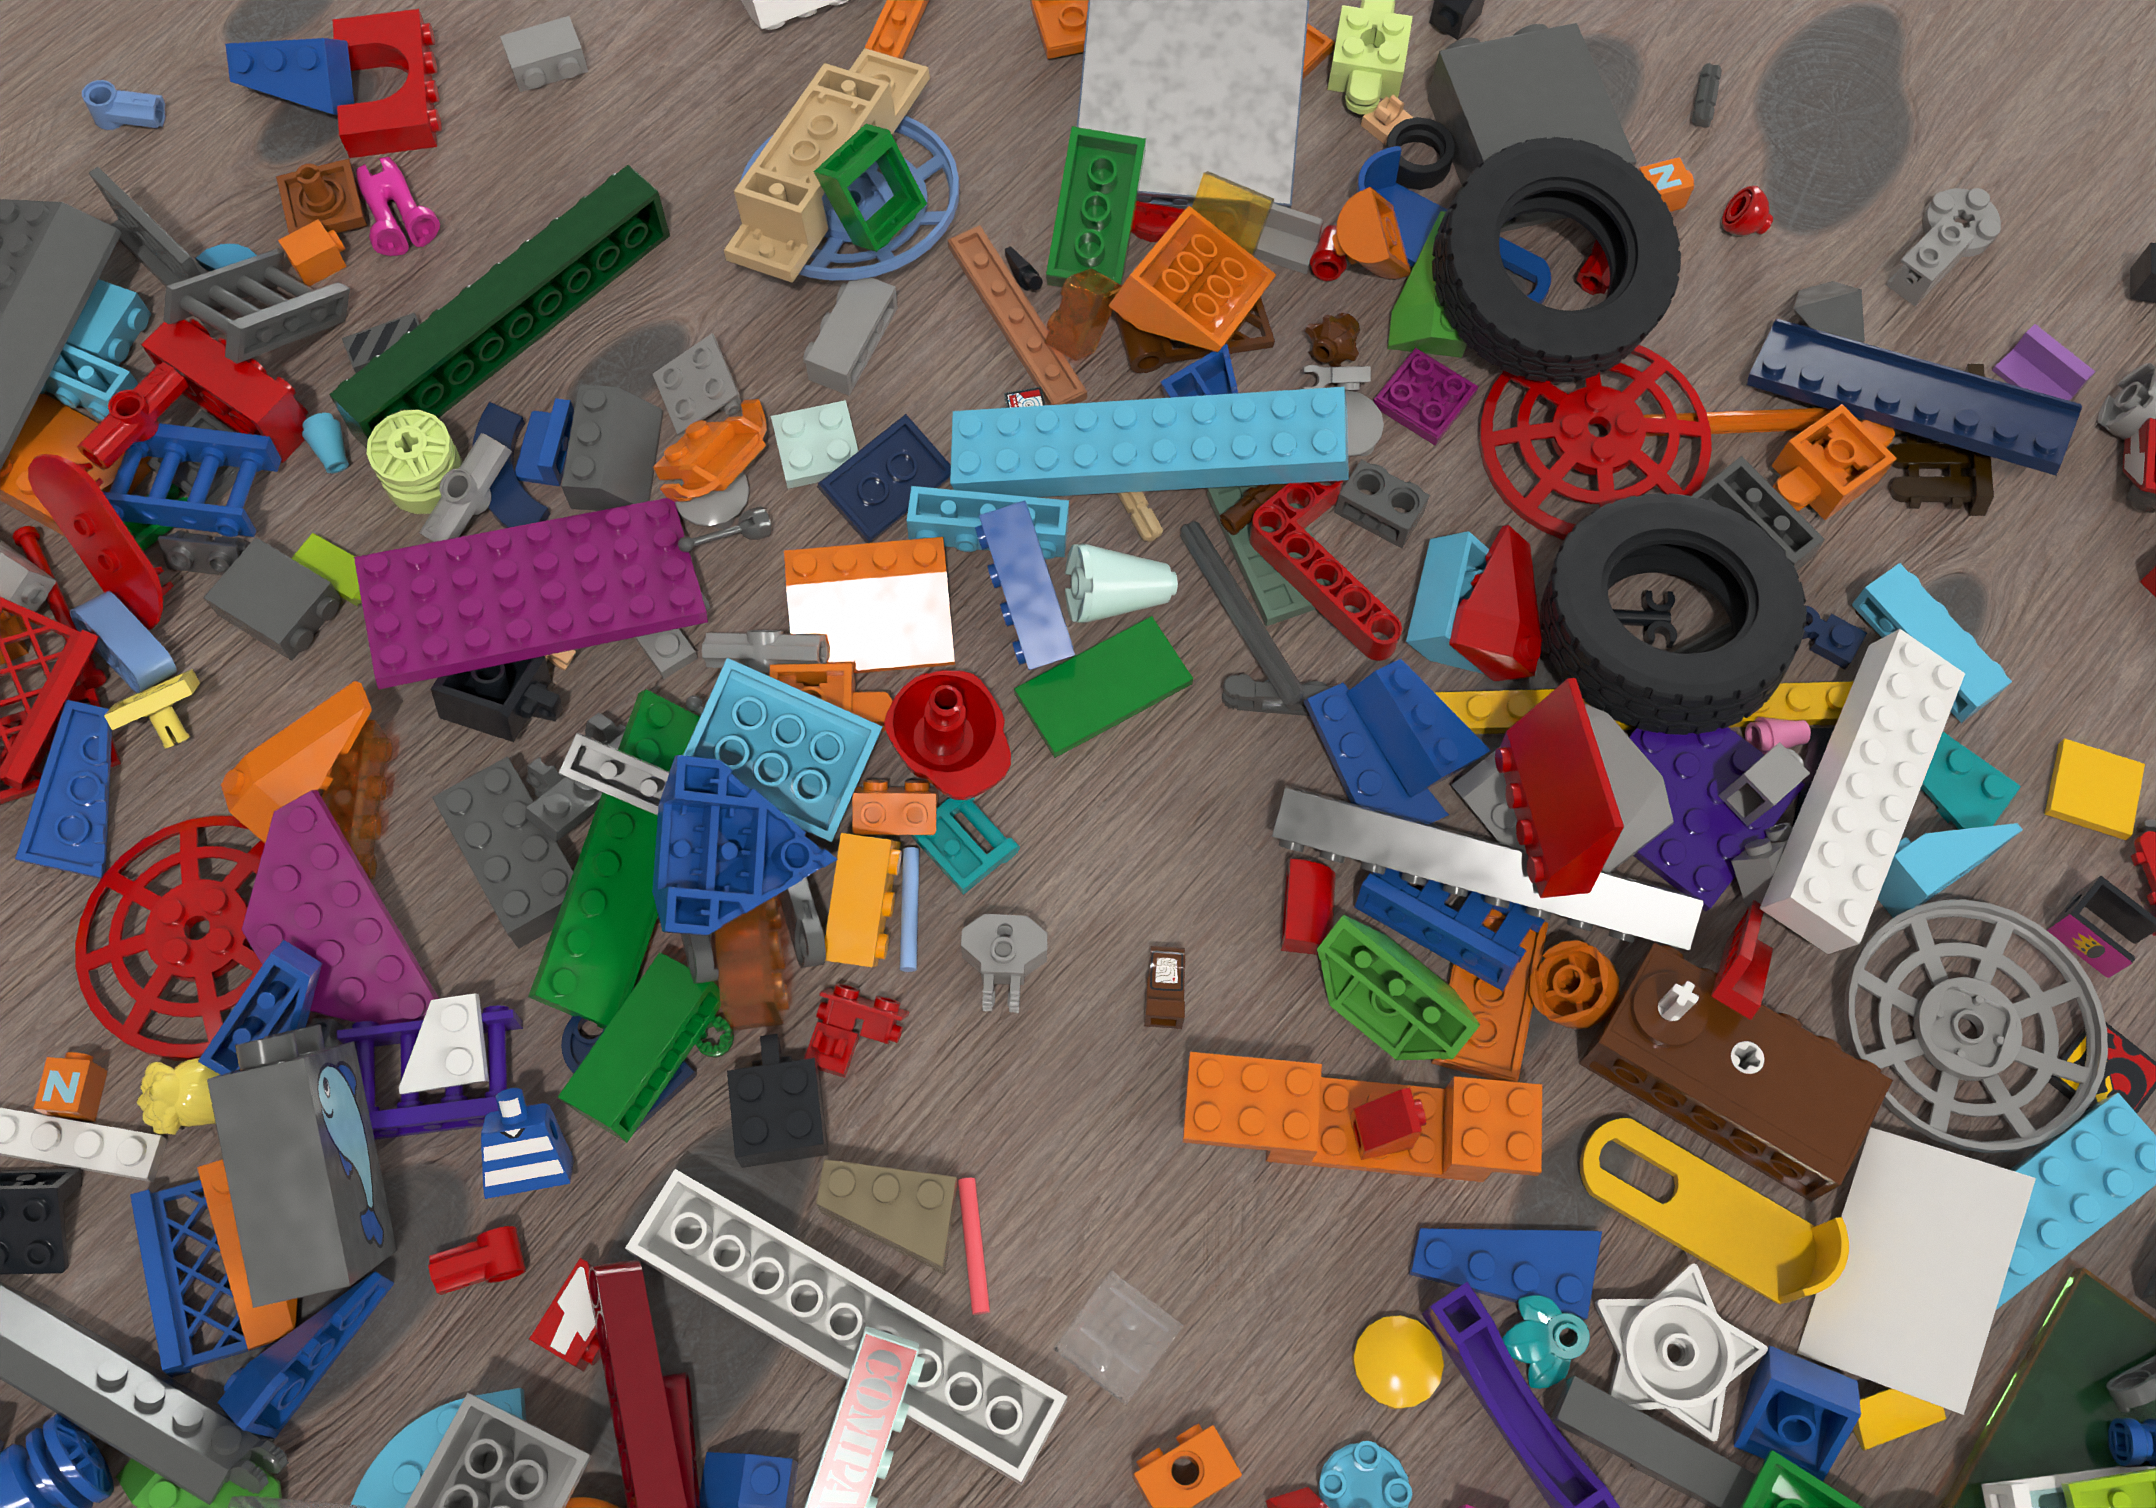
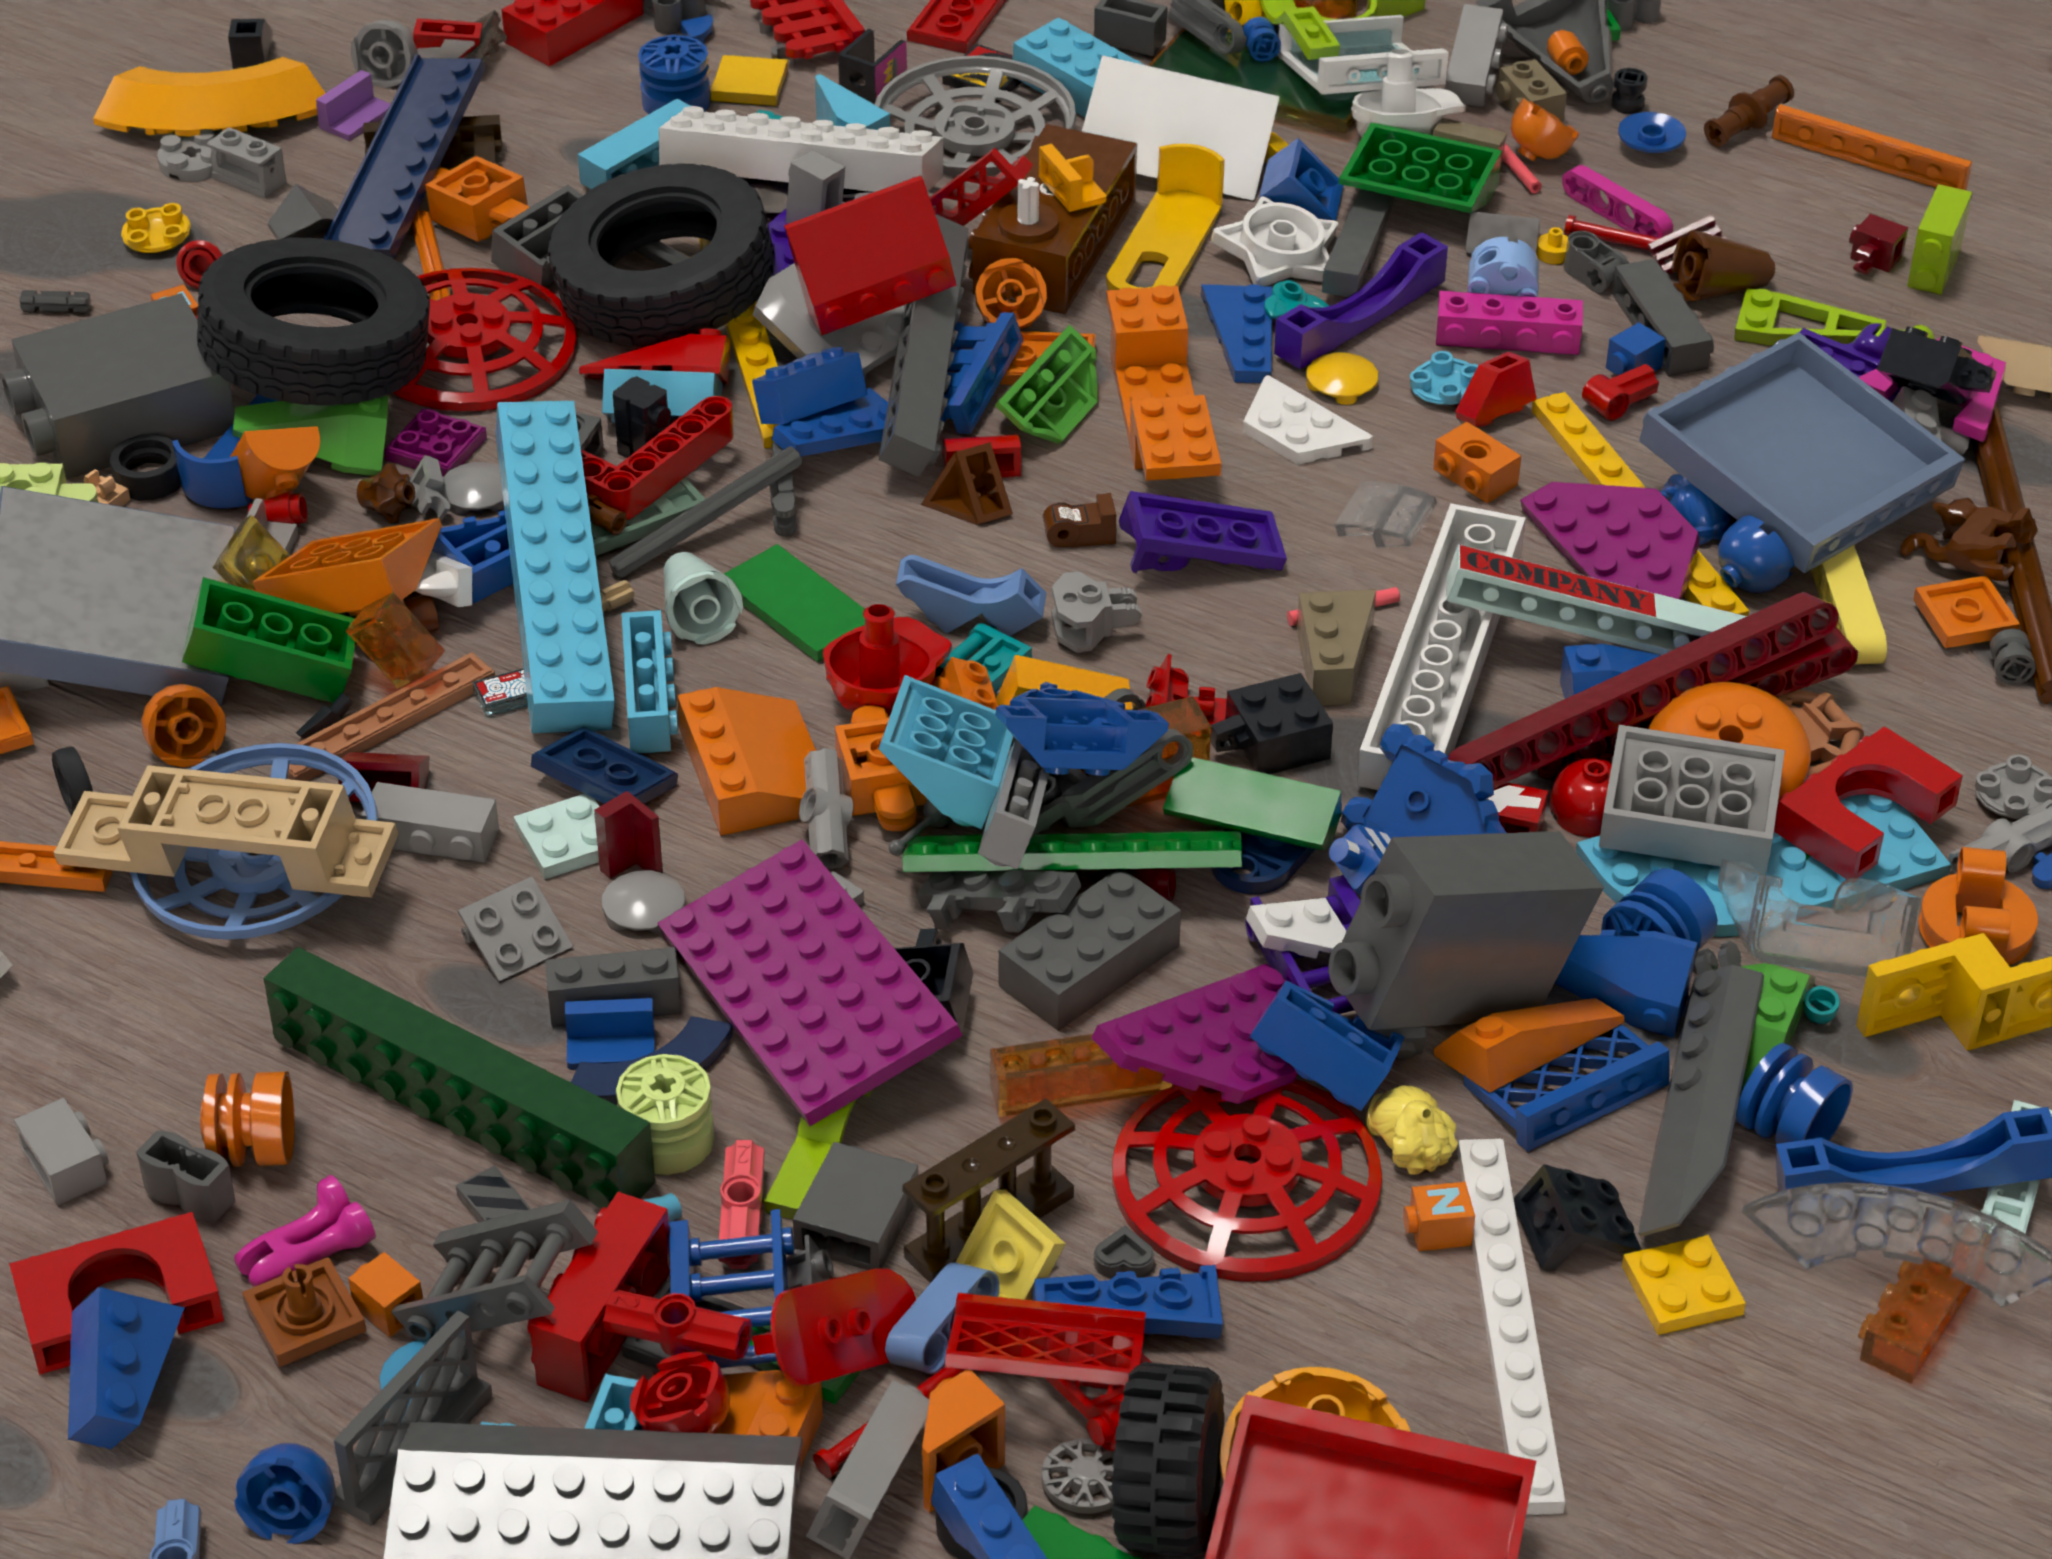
camera: 100 degrees left, 25 degrees down
orange wedge [221,681,372,843] -> none
light grey piece [419,433,512,542] -> none
orange plate [653,399,767,502] -> none
dark grey hinge [678,506,771,552] -> none
green window [813,124,927,252] -> none
brick [975,500,1076,670] -> none
red slope [1350,1087,1426,1160] -> none
none -> black tyre [52,746,93,816]
none -> light orange brick [93,57,325,136]
none -> yellow dish [121,203,191,253]
none -> dark grey brick [136,1131,236,1222]
none -> orange cylinder [141,684,226,768]
none -> orange wheel [200,1071,295,1167]
none -> blue cylinder [234,1443,336,1544]
none -> dark red brick [338,752,430,802]
none -> white tile [415,552,472,607]
none -> dark red panel [594,791,663,879]
none -> black brick [613,376,671,458]
none -> red cylinder [630,1352,730,1434]
none -> blue wheel [638,35,711,114]
none -> coral piece [718,1140,765,1269]
none -> medium blue arch [896,555,1047,636]
none -> dark brown fence [902,1098,1075,1283]
none -> reddish brown slope [921,442,1013,525]
none -> light orange panel [1038,144,1106,212]
none -> dark grey tile [1094,1226,1154,1278]
none -> dark purple plate [1119,491,1287,574]
none -> white wing [1243,375,1373,465]
none -> blue shield [1341,724,1507,837]
none -> red cylinder [1549,758,1612,838]
none -> blue wheel [1601,868,1718,952]

